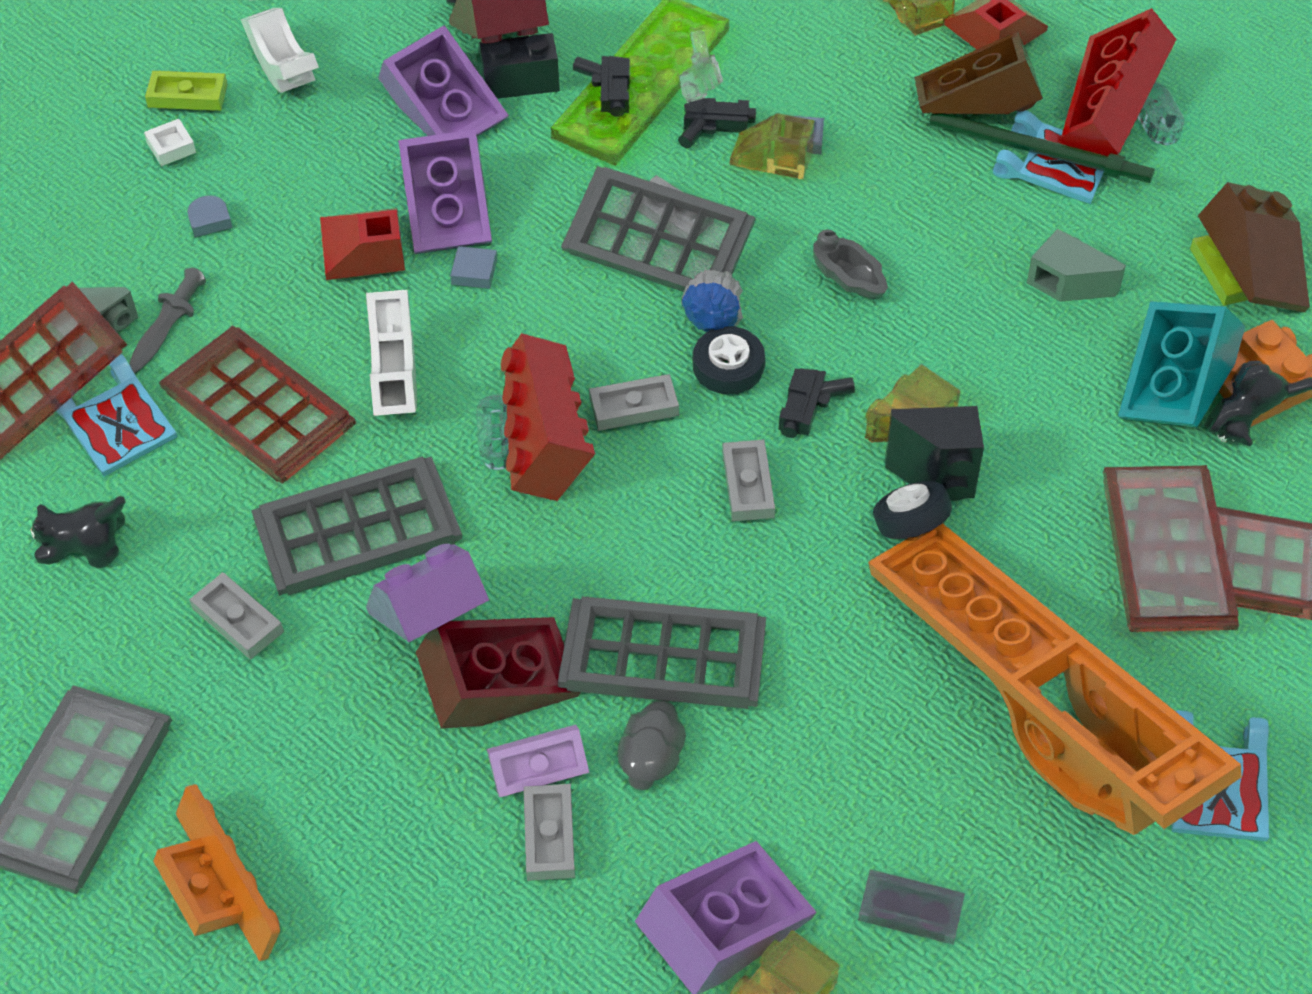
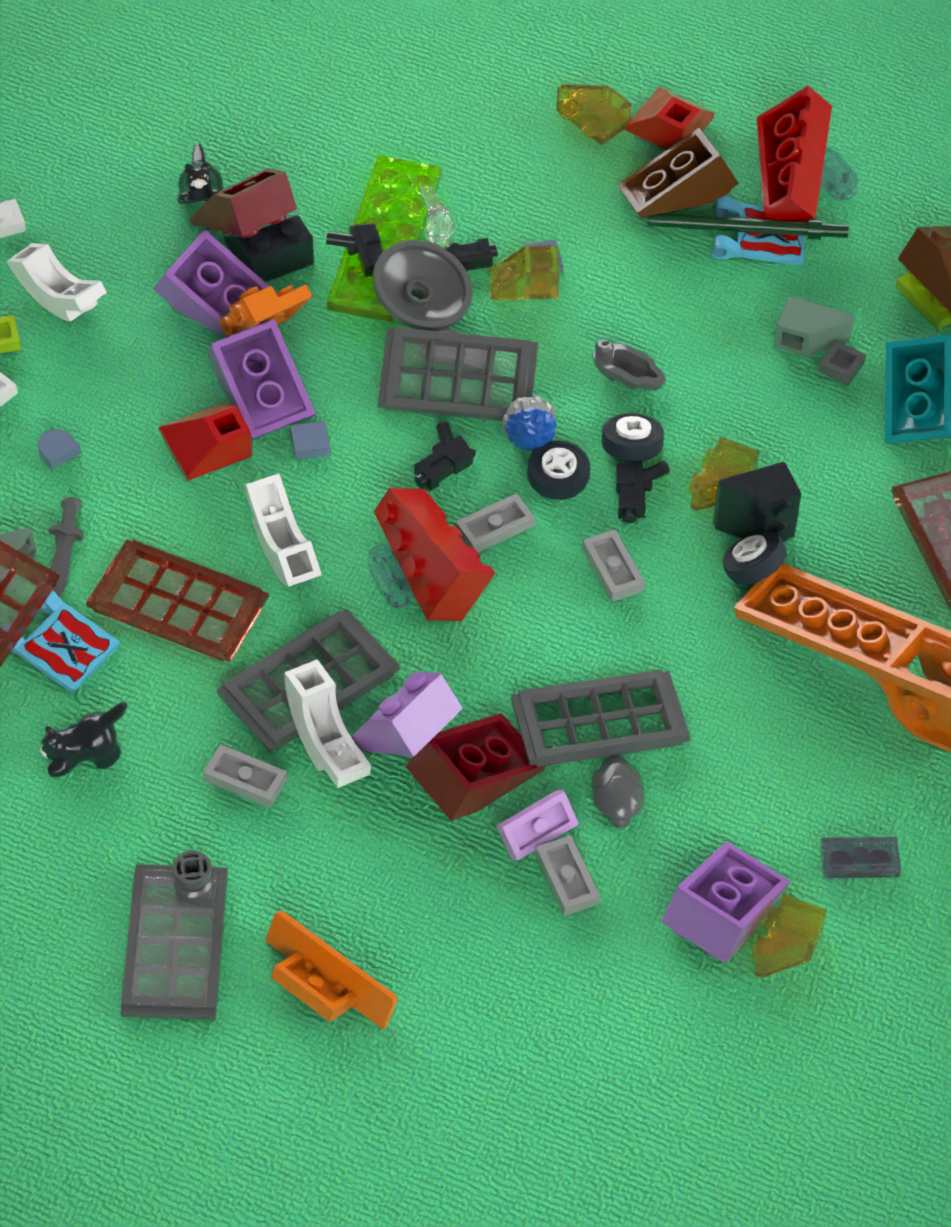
camera: 20 degrees left, 0 degrees up
none -> dark grey wheel [173,850,213,903]
none -> orange plate [220,285,313,337]
none -> white arch [285,659,371,788]
none -> dark grey dish [372,240,472,331]
none -> black piece [414,422,476,491]
none -> black wheel [601,413,664,462]
none -> dark grey plate [818,341,866,386]

